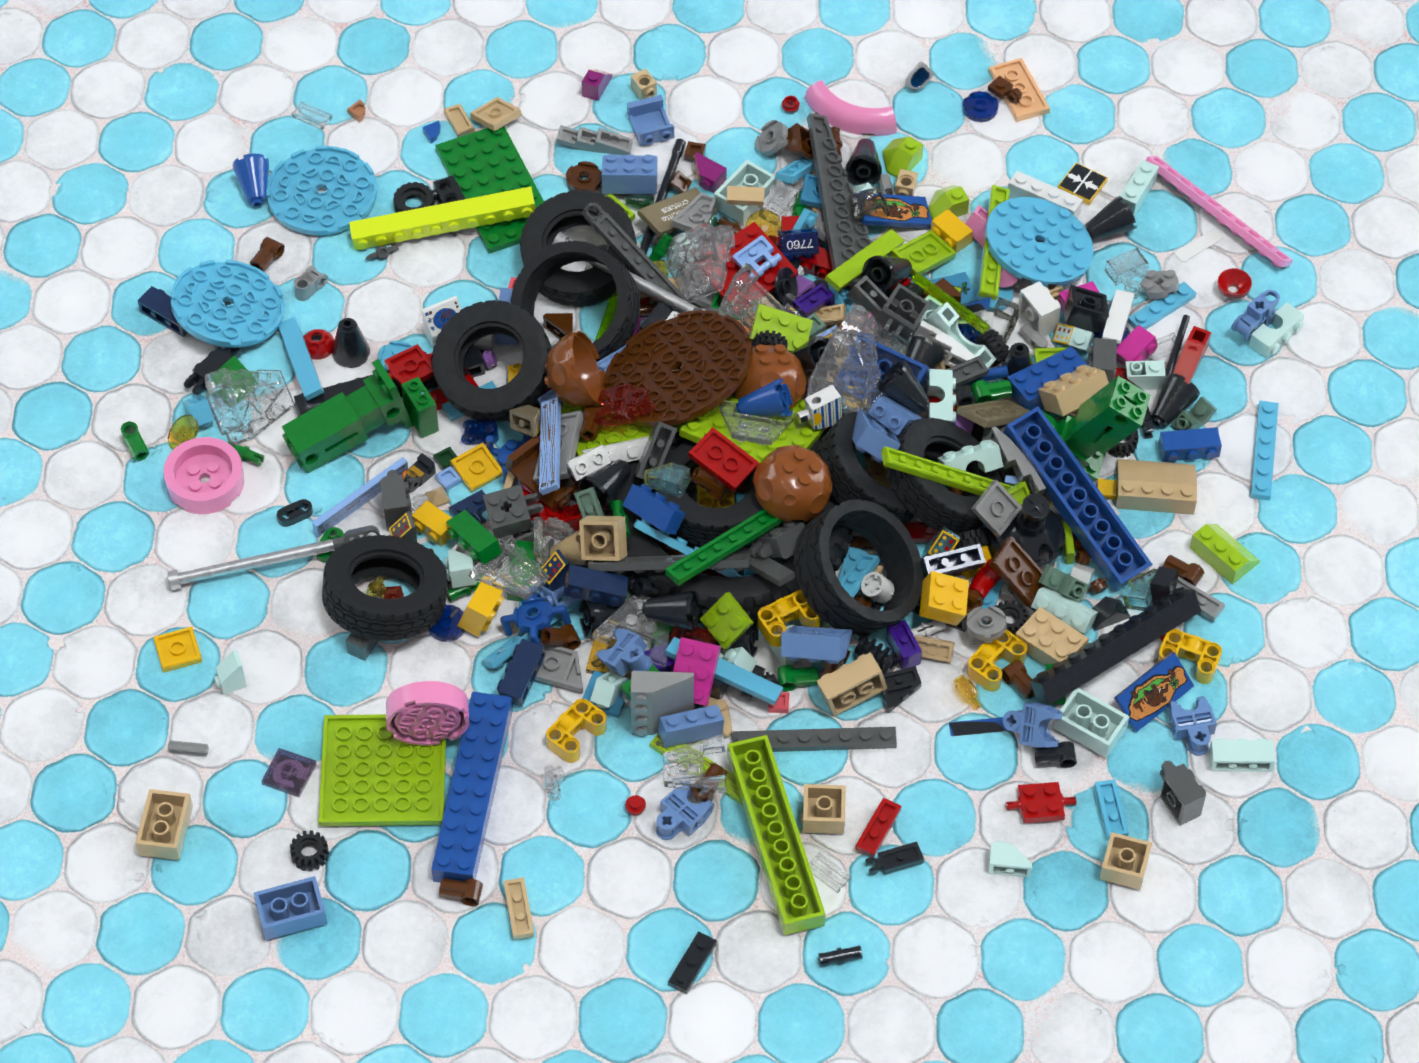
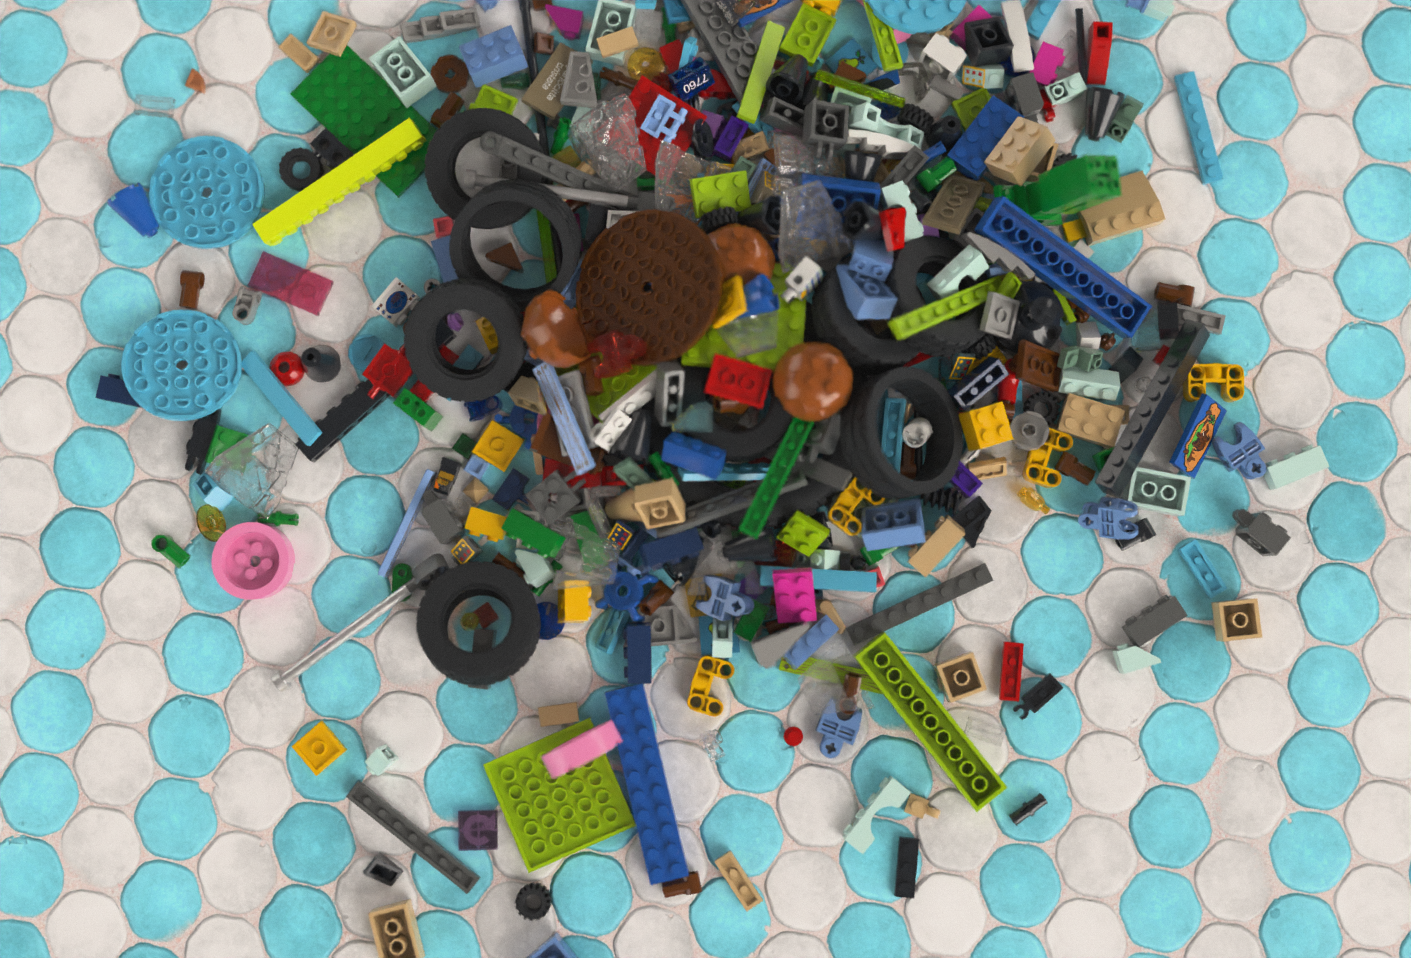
camera: 20 degrees left, 30 degrees up
light grey axle [168,740,209,756] -> none
black beam [277,499,313,527] -> none
green brick [281,359,413,473] -> none
dark grey piece [366,245,399,259] -> none
blue tile [422,120,441,143] -> none
black sticker [949,717,1008,736] -> none
red plate [1005,782,1077,823] -> none
black bar [1141,407,1154,439] -> none
blue brick [1158,427,1222,462] -> none
lime slope [1190,524,1260,585] -> none
none -> clear pink plate [247,251,334,316]
none -> dark grey plate [346,781,480,894]
none -> black slope [362,852,403,887]
none -> light aqua brick [369,36,437,108]
none -> yellow tile [712,276,747,329]
none -> light aqua arch [843,775,911,854]
none -> red wing [879,207,906,252]
none -> tan plate [904,793,940,819]
none -> dark grey brick [1122,595,1188,647]

